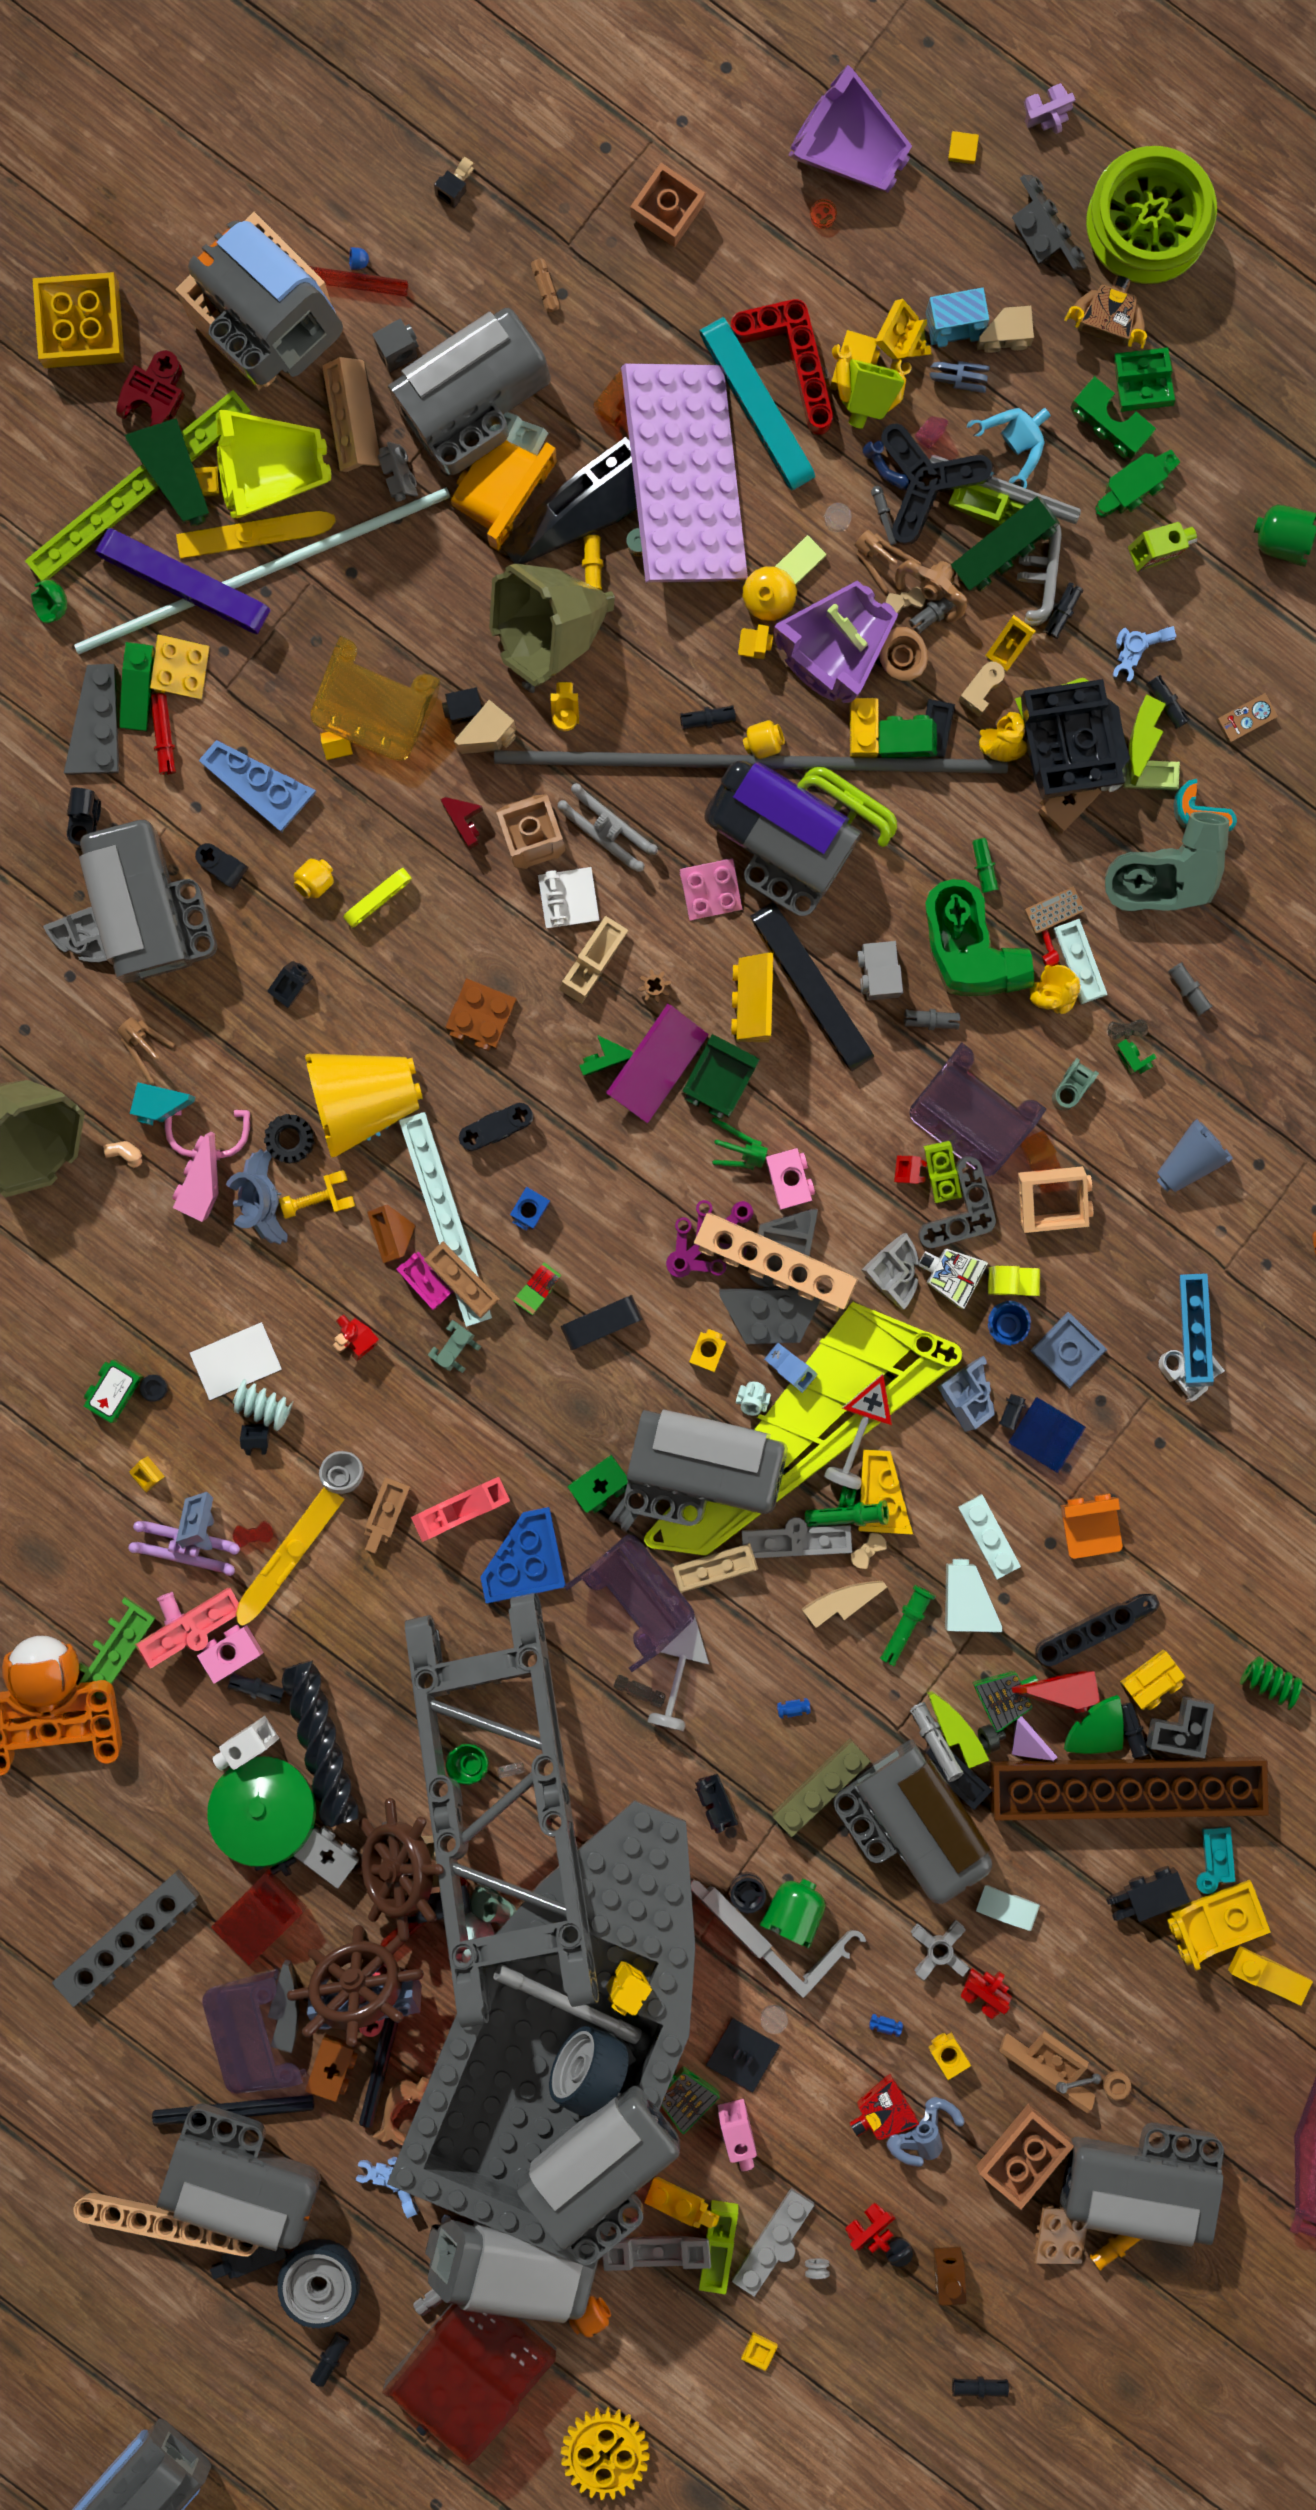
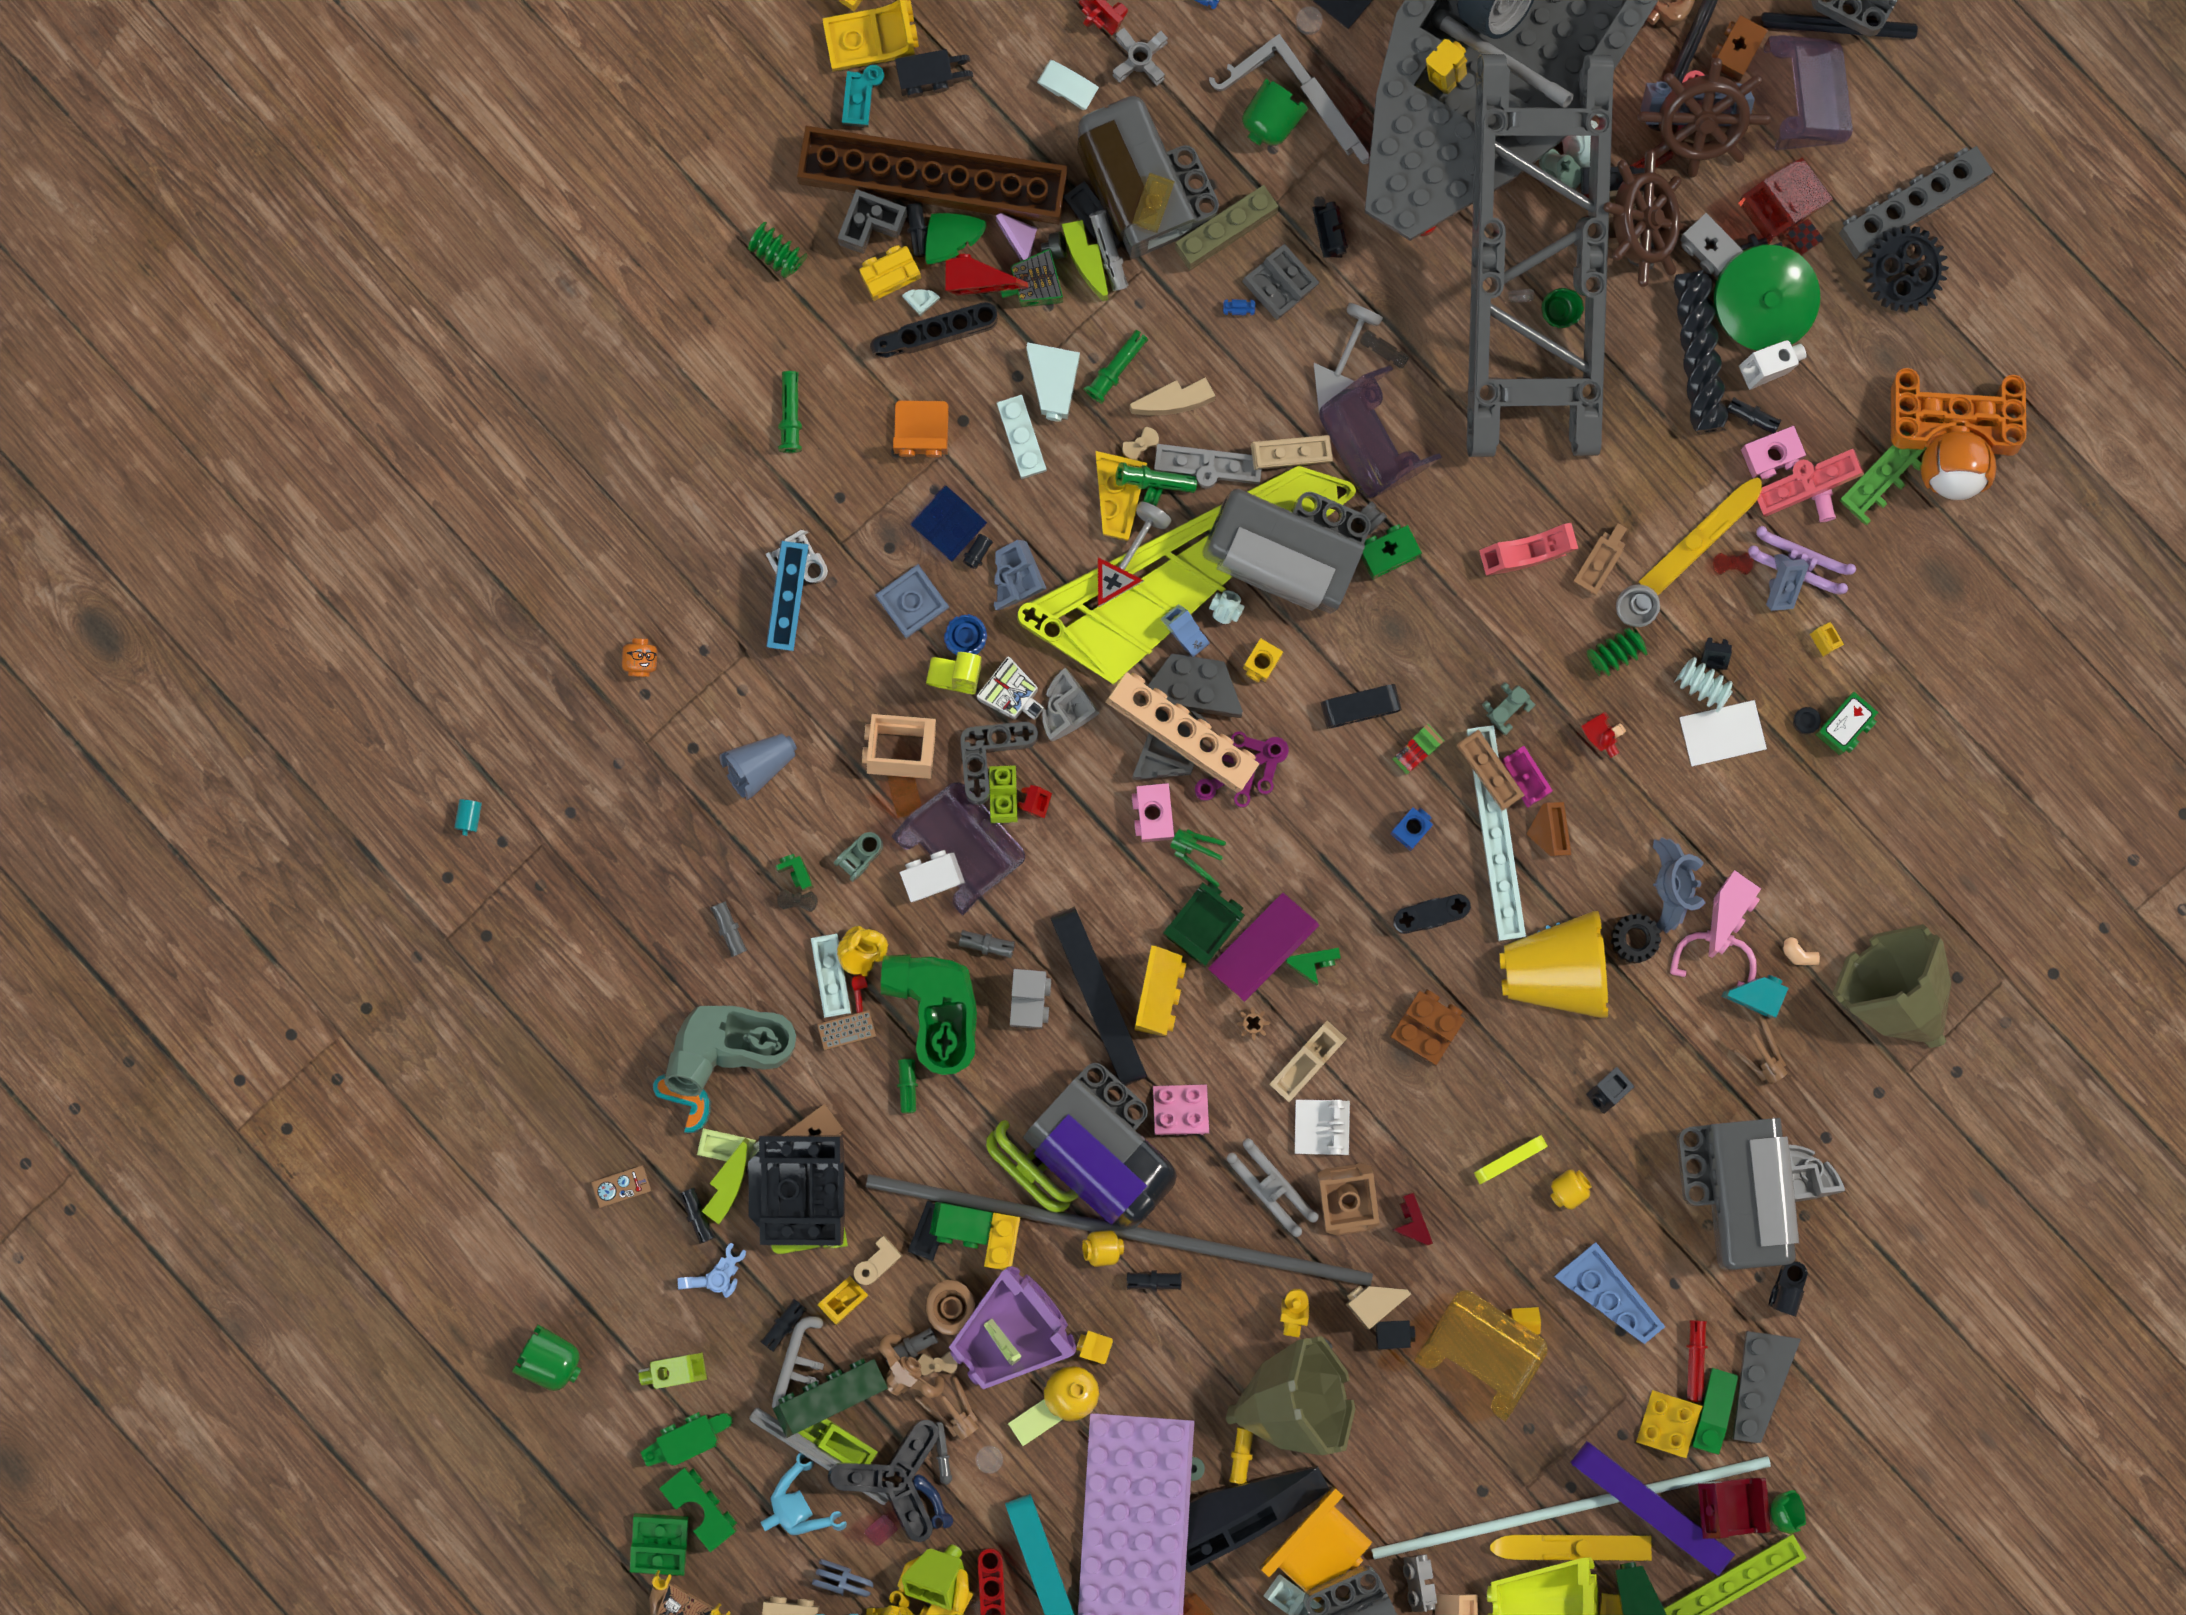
camera: 170 degrees left, 5 degrees down
black piece [195,843,249,890] -> none
dark grey slope [268,1960,300,2053] -> none
yellow bar [279,1170,355,1219] -> none
blue plate [480,1507,566,1603] -> none
black wheel [730,1872,766,1913] -> none
yellow hair [979,712,1027,762] -> none
none -> green pin [778,371,802,453]
none -> white piece [900,850,965,902]
none -> light aqua tile [902,289,940,316]
none -> clear yellow plate [1132,173,1175,233]
none -> dark grey slope [1242,244,1319,320]
none -> green piece [1586,627,1648,677]
none -> dark red panel [1698,1478,1771,1539]
none -> tile [1786,218,1824,256]
none -> black gear [1862,225,1949,312]

